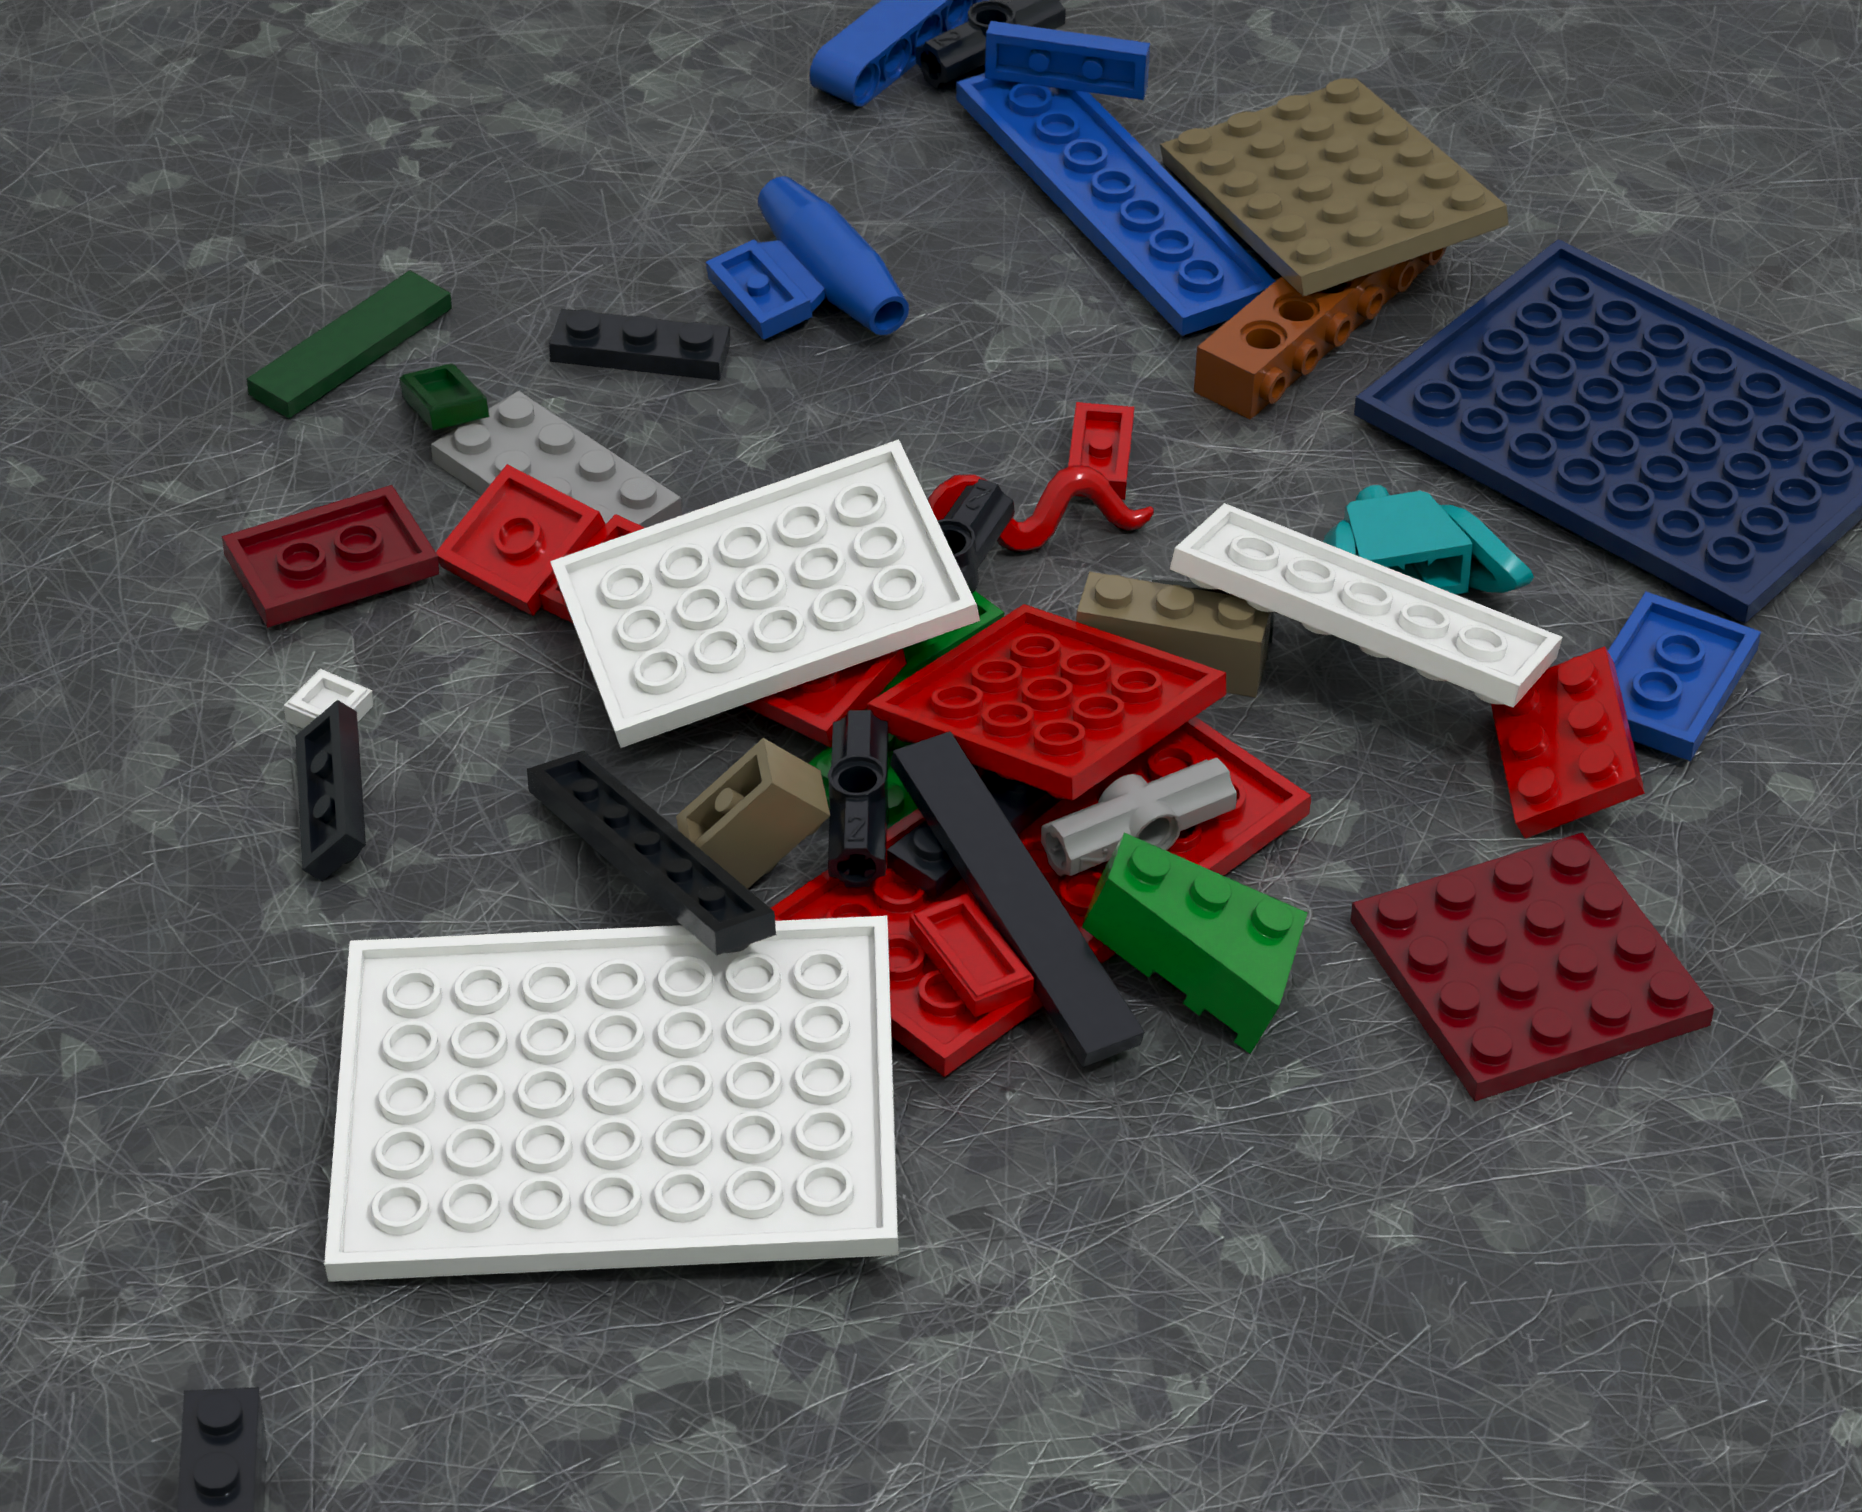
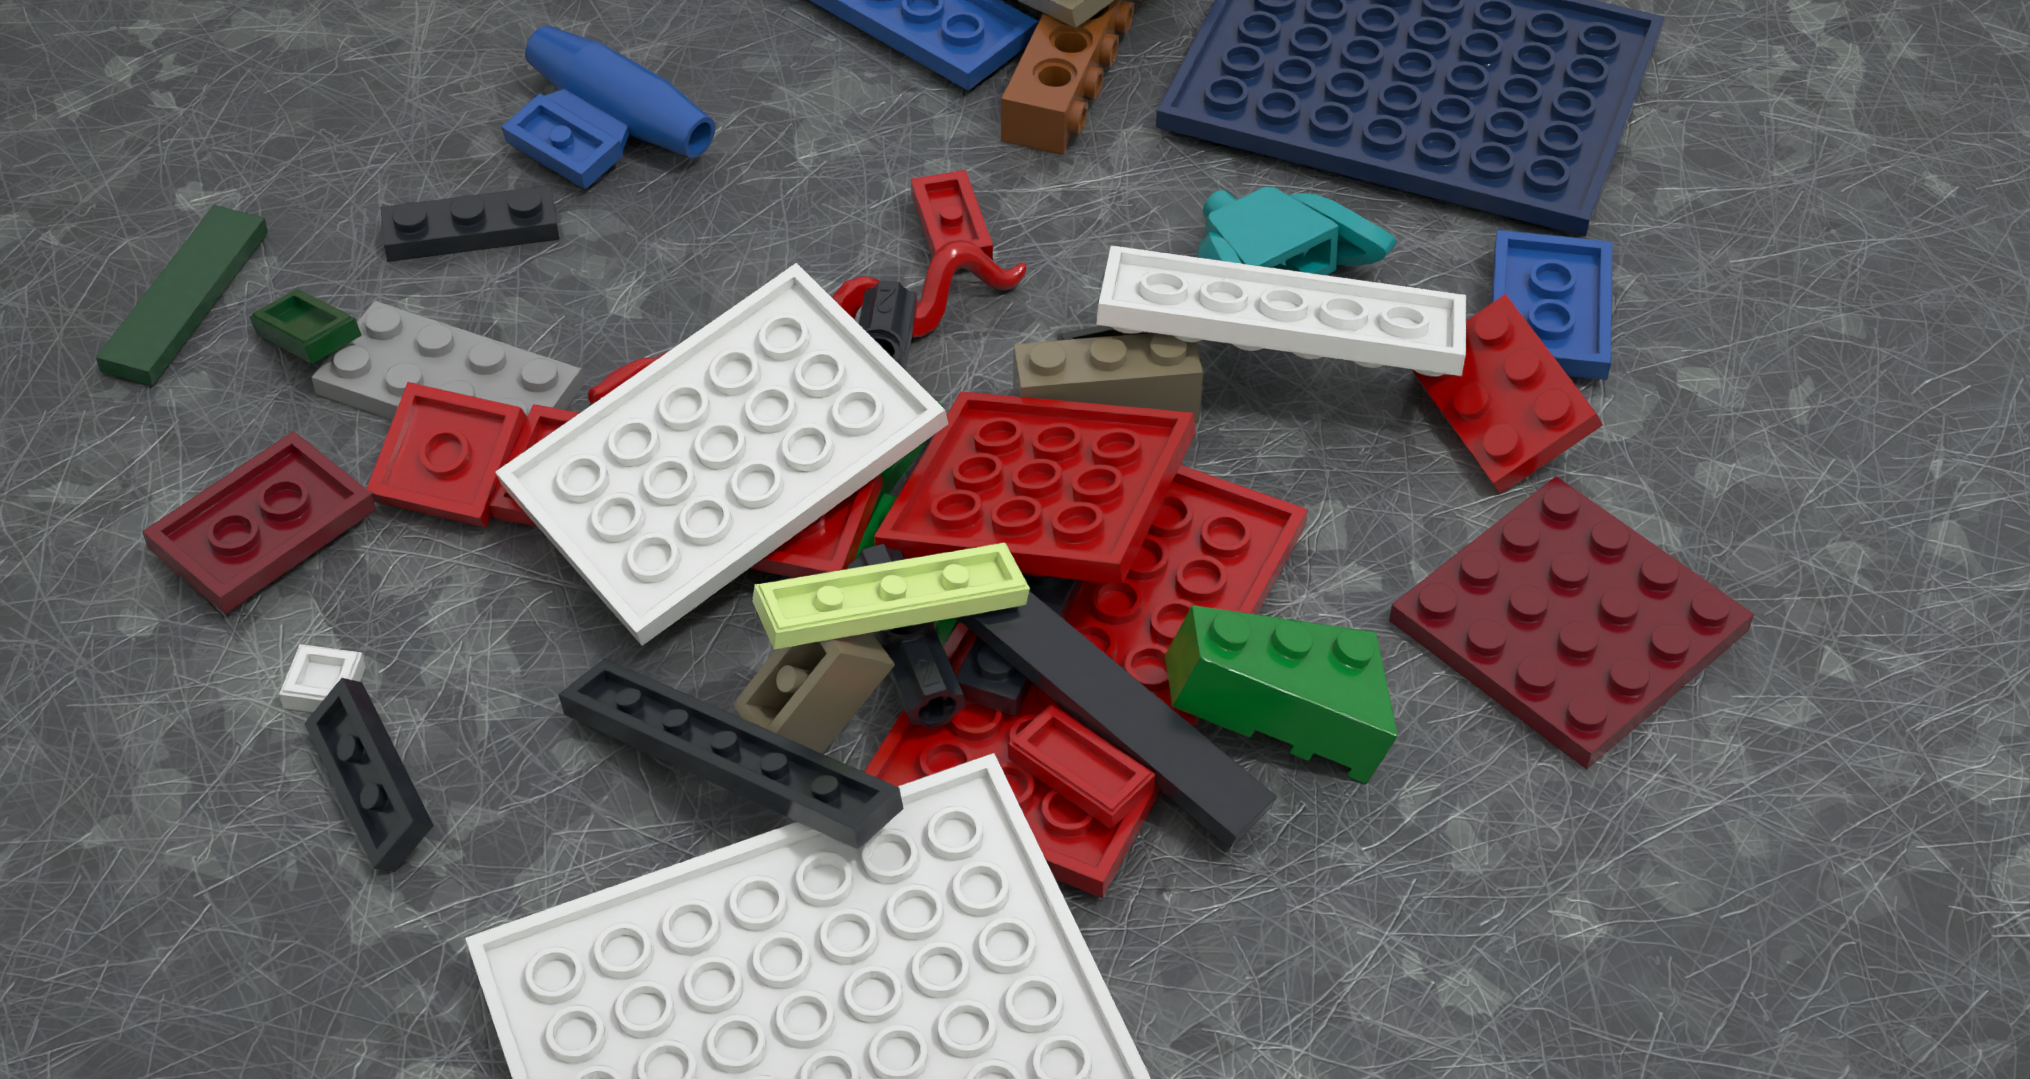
camera: 20 degrees left, 5 degrees up
light grey piece [1041,757,1237,878] -> none
none -> yellowish green tile [752,543,1030,650]

